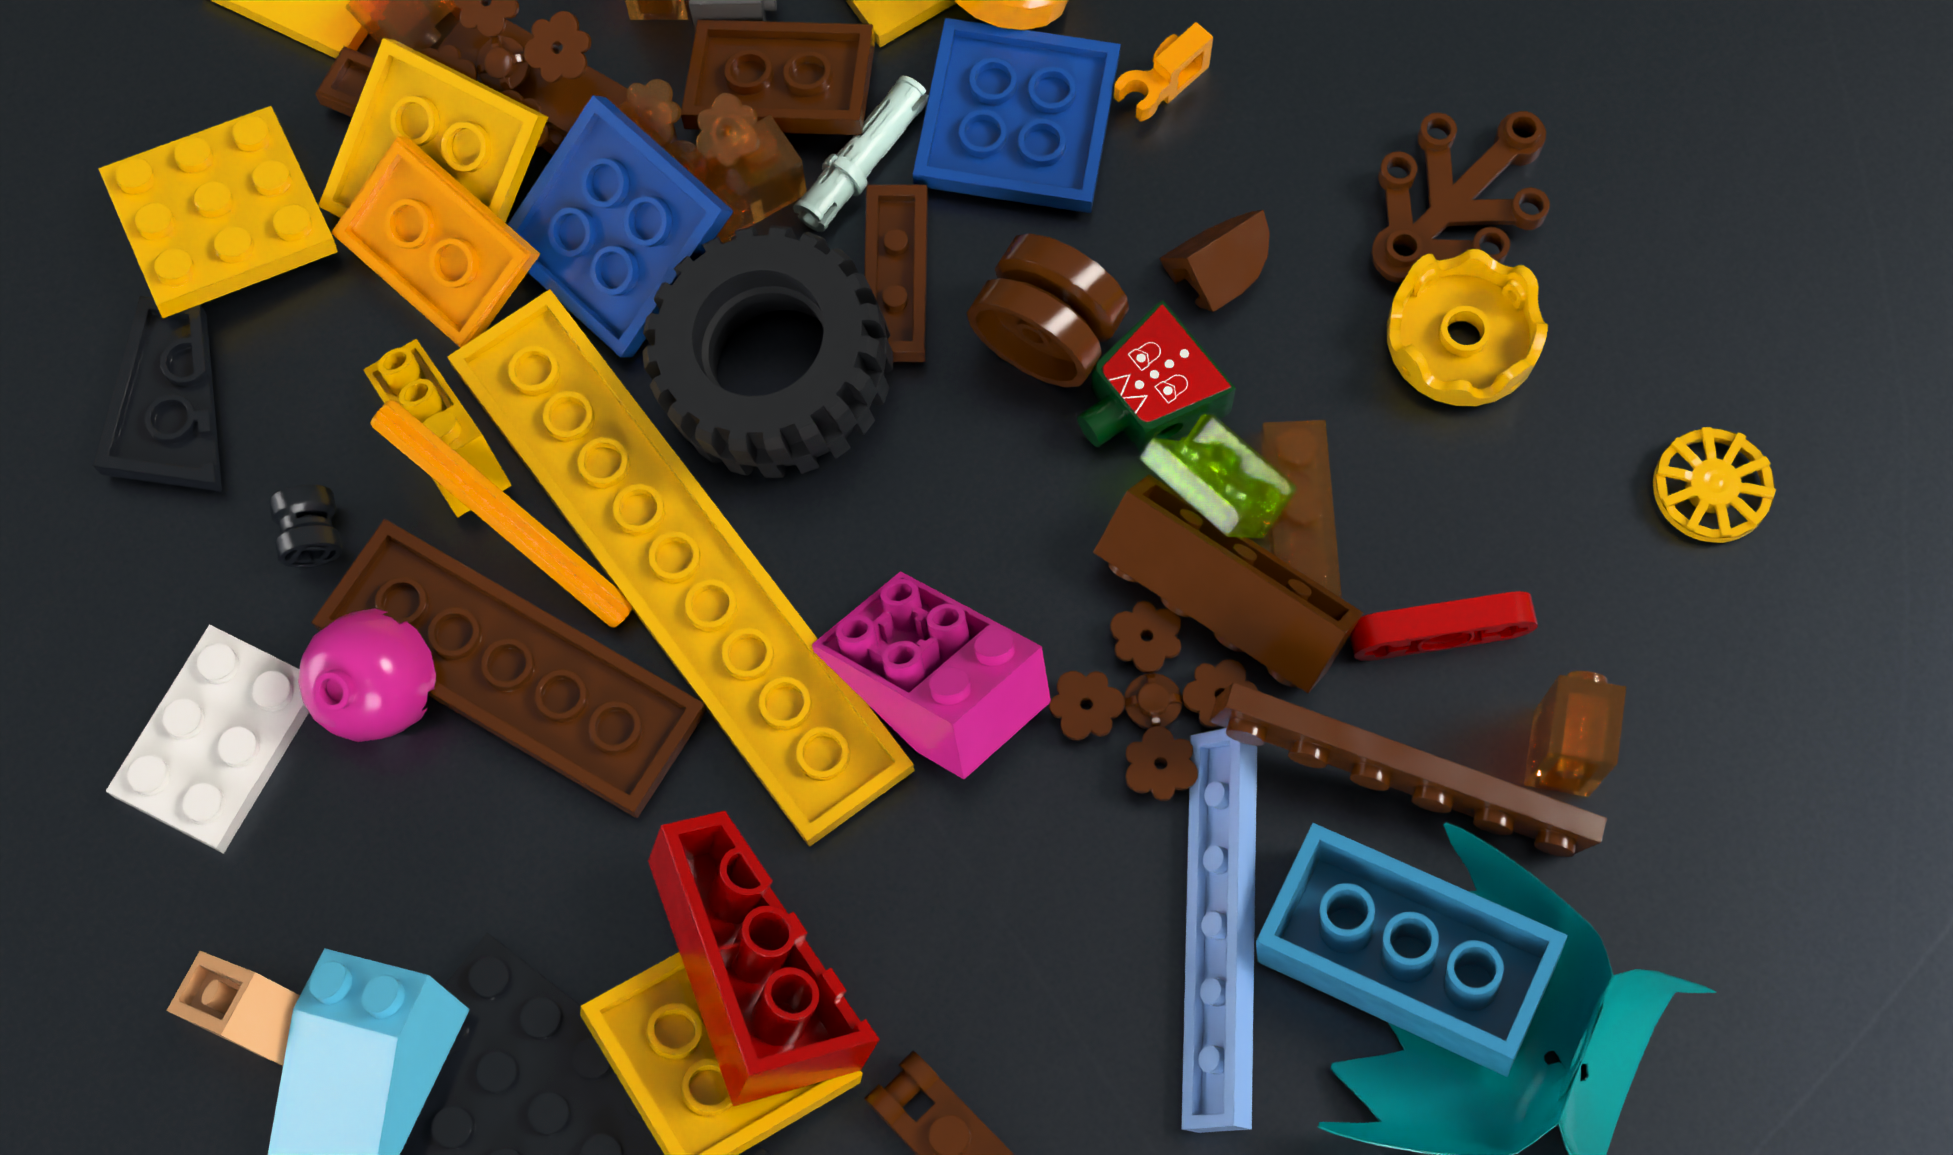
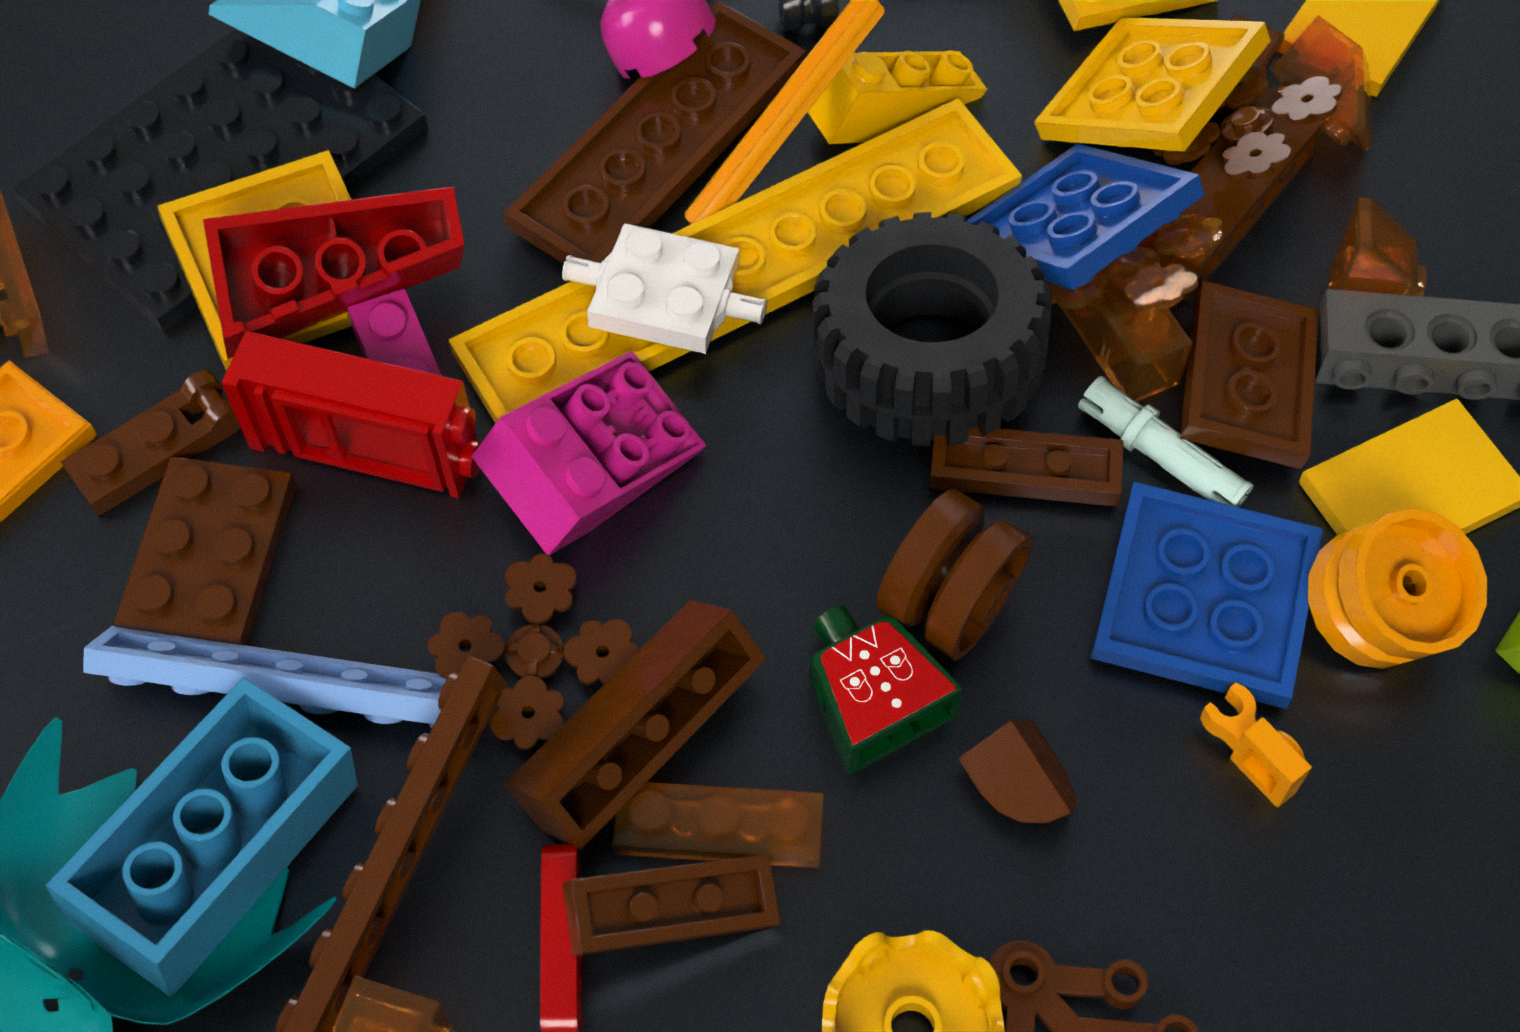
camera: 95 degrees right, 10 degrees down
light orange tile [331,136,540,348] -> none
clear neon green bracket [1139,414,1296,538] -> none
none -> reddish brown plate [114,457,297,646]
none -> red door [221,331,482,499]
none -> dark pink plate [347,288,442,376]
none -> white plate [562,223,767,354]
none -> reddish brown plate [562,854,781,957]

